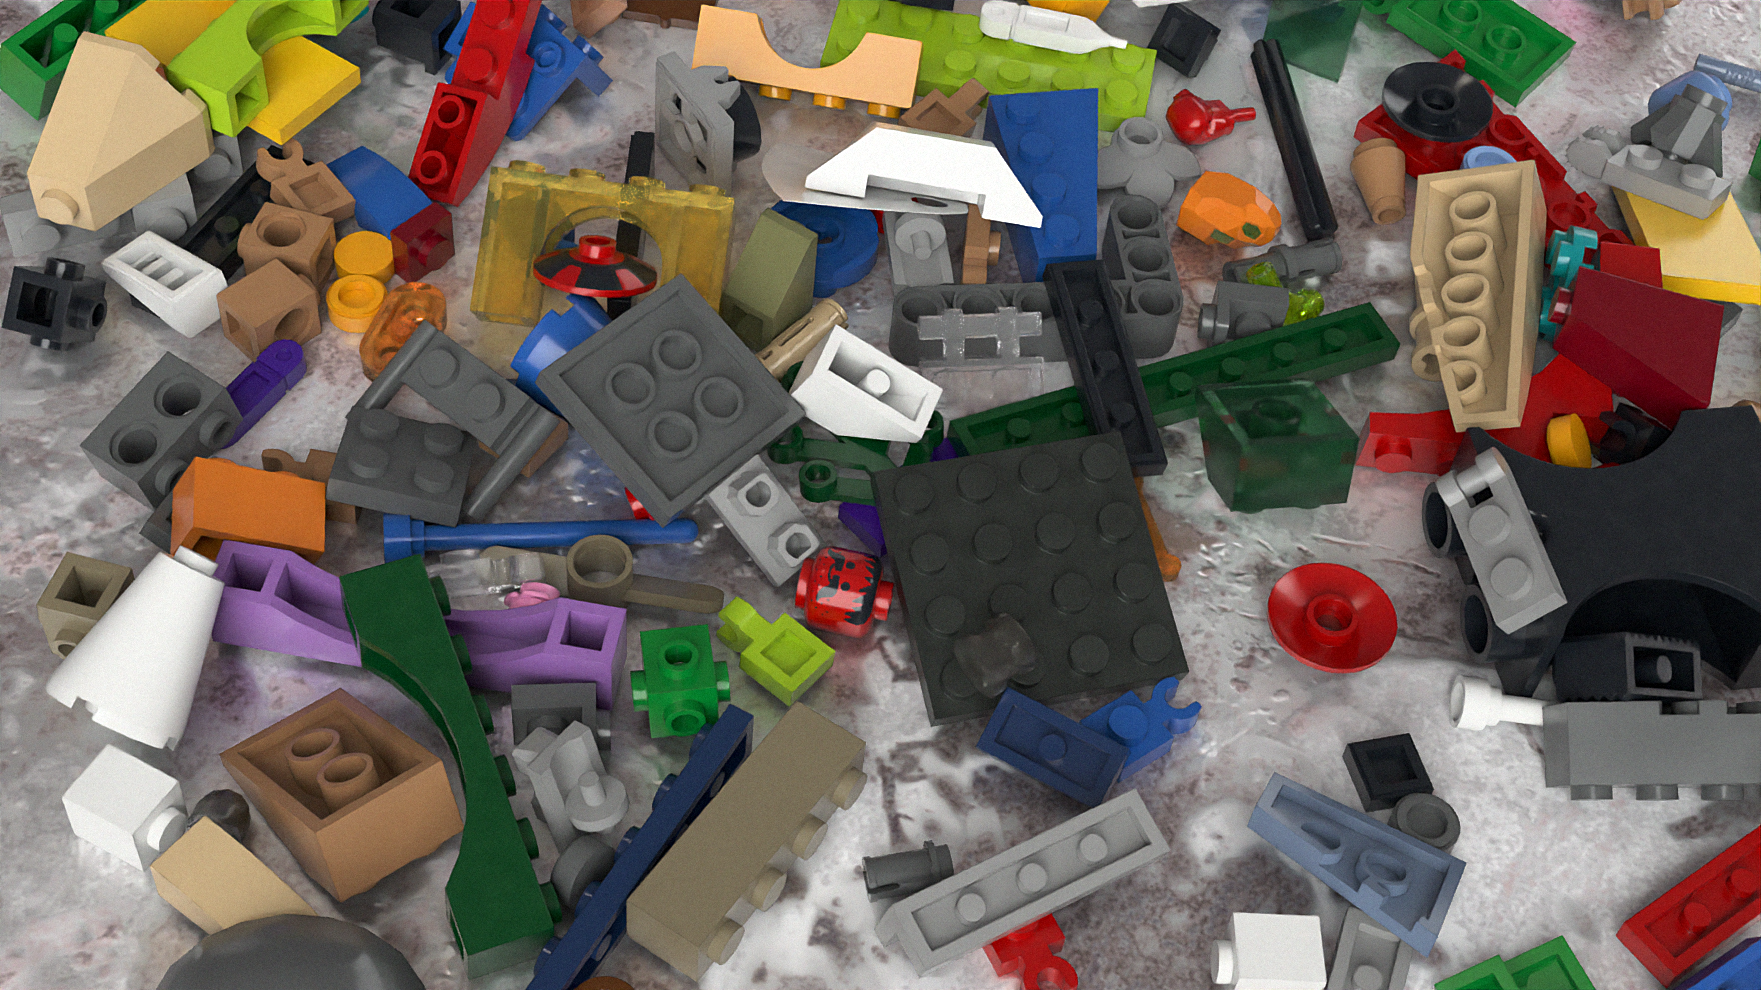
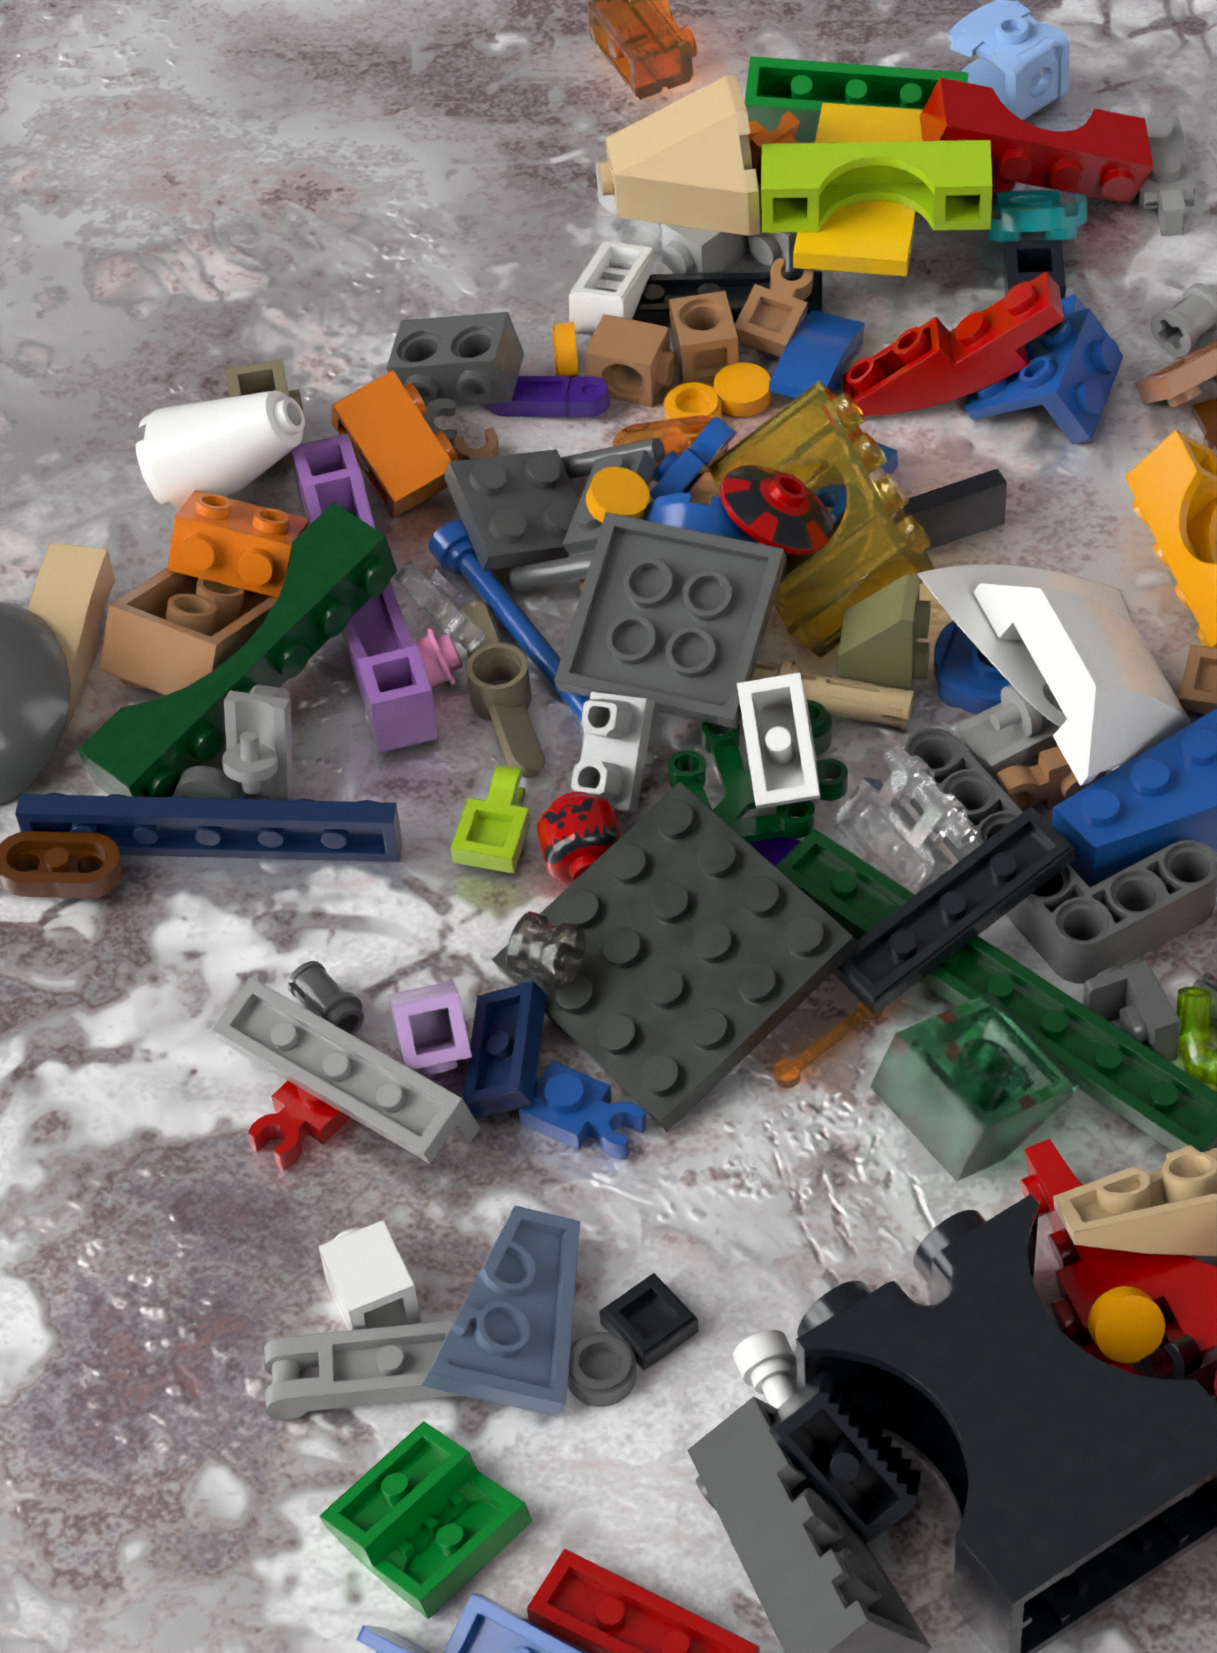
camera: 75 degrees right, 0 degrees up
black brick [2,257,107,351] -> none
white brick [61,743,189,872] -> none
clear smoke hinge [186,789,251,844] -> none
dark red plate [390,201,455,285] -> none
dark grey bracket [511,683,611,751] -> none
dark tan brick [626,700,868,982] -> none
green brick [630,624,731,738] -> none
light grey piece [655,51,762,213] -> none
red dish [1267,563,1398,674] -> none
light grey plate [1435,446,1568,634] -> none
none -> orange brick [167,490,310,598]
none -> lavender brick [388,981,472,1075]
none -> light orange tile [552,322,579,378]
none -> light orange tile [586,467,650,523]
none -> blue plate [650,416,737,500]

